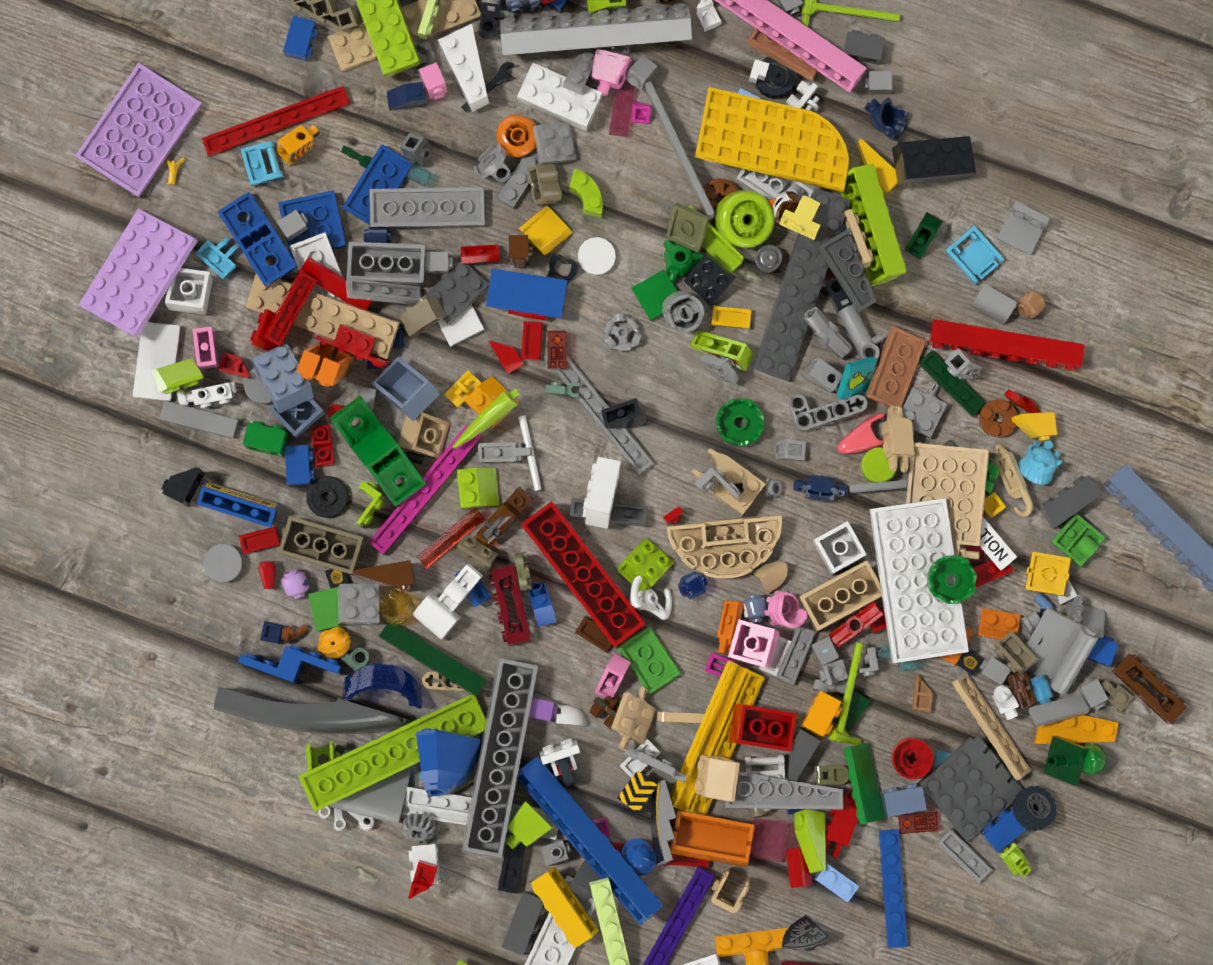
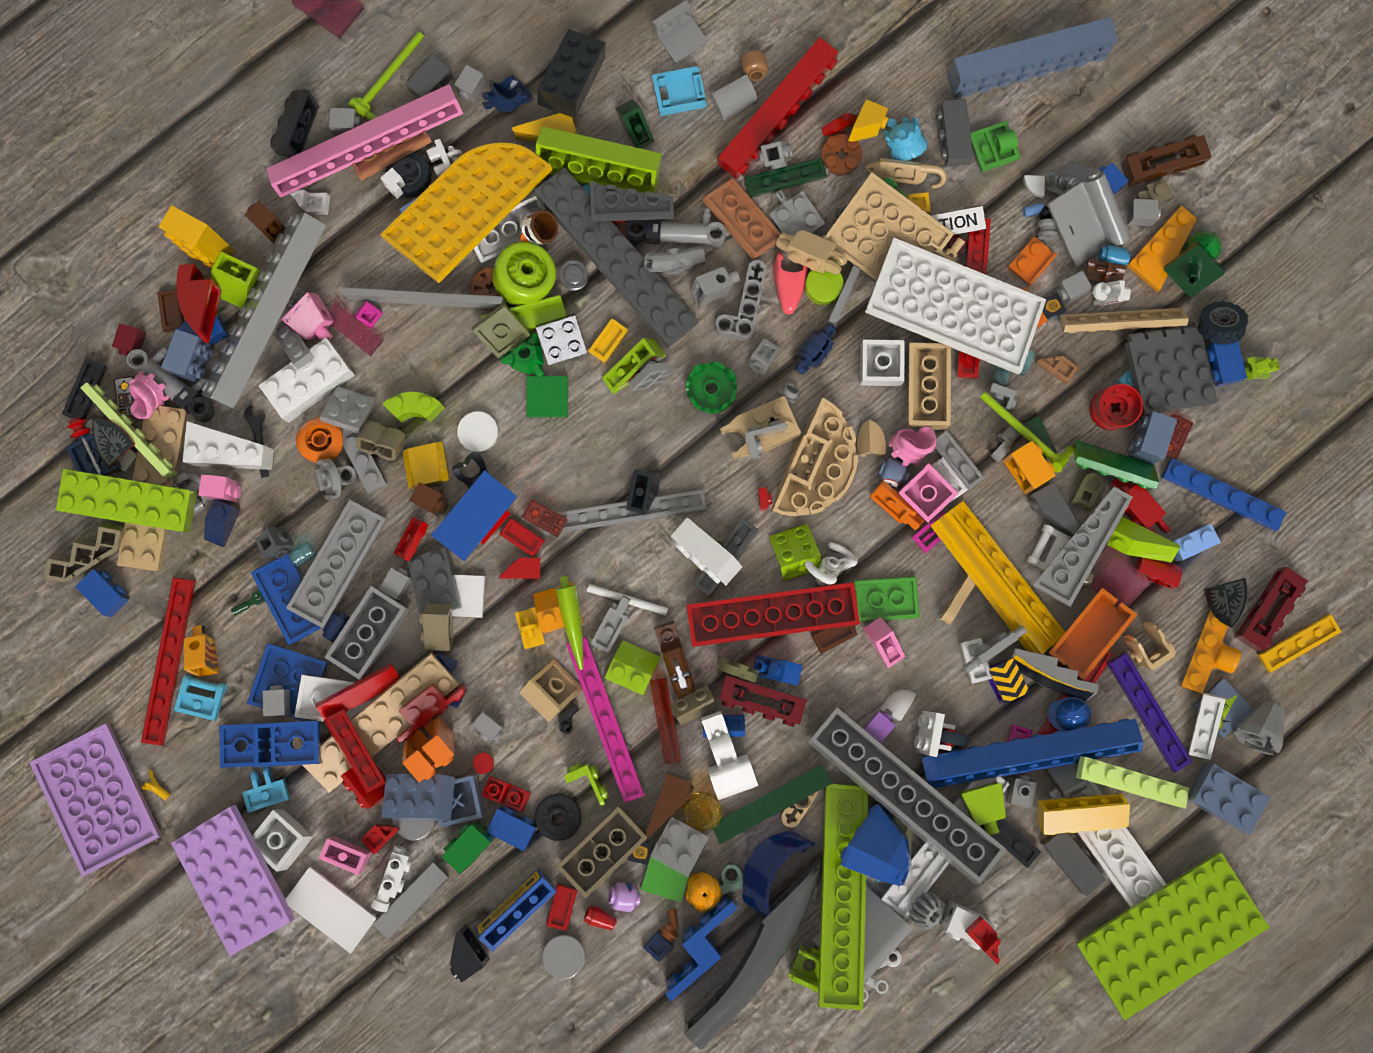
camera: 55 degrees left, 0 degrees up
lime slope [152,358,203,394] -> none
green bracket [329,396,426,507] -> none
light grey tile [346,278,421,305] -> none
sand blue piece [372,356,440,421] -> none
sand green plate [545,382,580,398] -> none
reddish brown hips [589,695,620,729] -> none
light grey piece [603,313,642,352] -> none
tan plate [611,687,656,750] -> none
light grey brick [626,55,657,90] -> none
light grey brick [662,291,704,332] -> none
clear blue head [678,571,708,600] -> none
tan slope [695,755,740,802] -> none
red brick [729,703,797,752] -> none
light yellow piece [779,195,820,240] -> none
light grey brick [811,637,839,666] -> none
light grey bracket [818,659,848,686] -> none
red piece [829,601,885,648] -> none
teal tile [837,357,877,399] -> none
tan plate [844,209,873,268] -> none
green plate [927,555,977,604] -> none
light grey tile [936,829,993,884] -> none
dark tan bracket [994,631,1038,676] -> none
yellow plate [1026,552,1071,597] -> none
light grey tile [1029,694,1090,727] -> none

